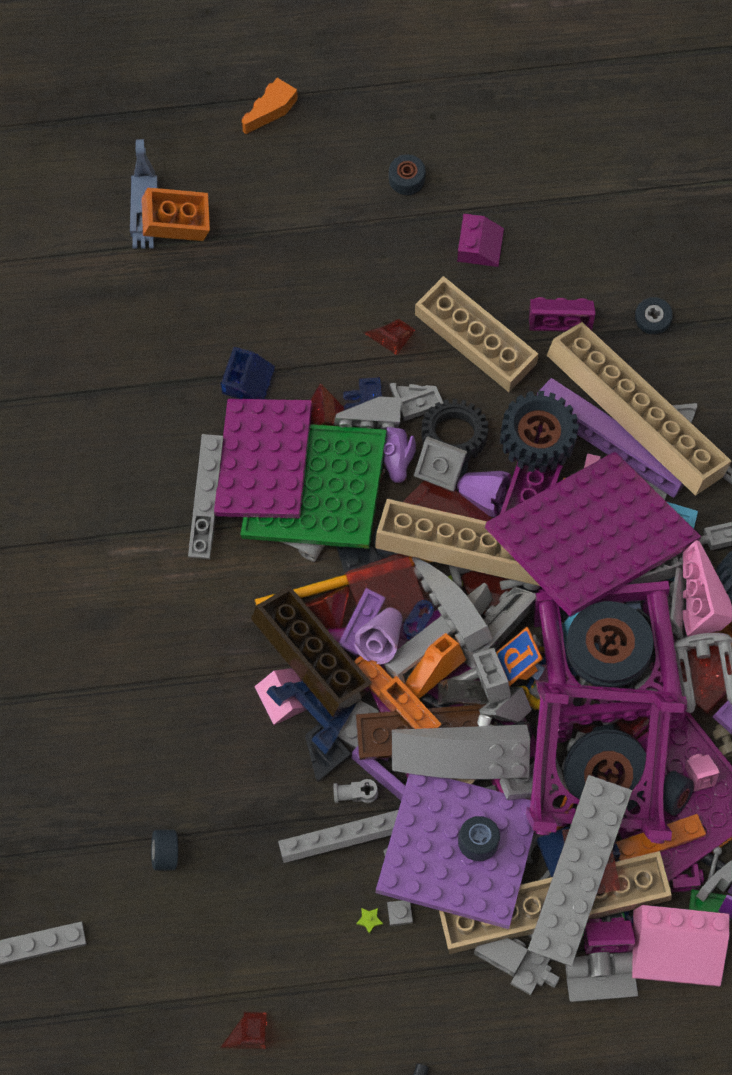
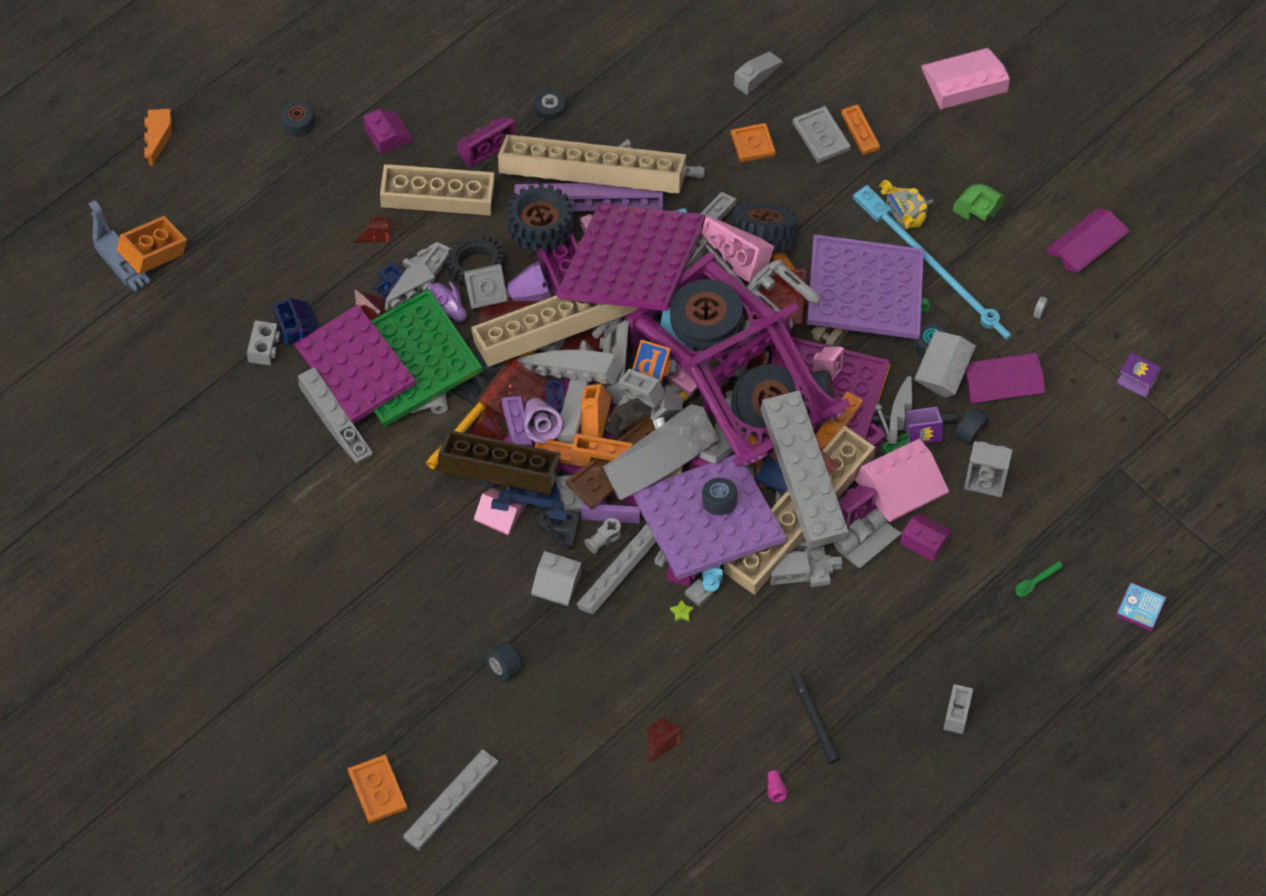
camera: 40 degrees left, 10 degrees down
none -> light grey brick [247,321,281,365]
none -> light grey slope [531,551,581,606]
none -> medium azure hips [702,565,723,592]
none -> magenta slope [900,513,953,562]

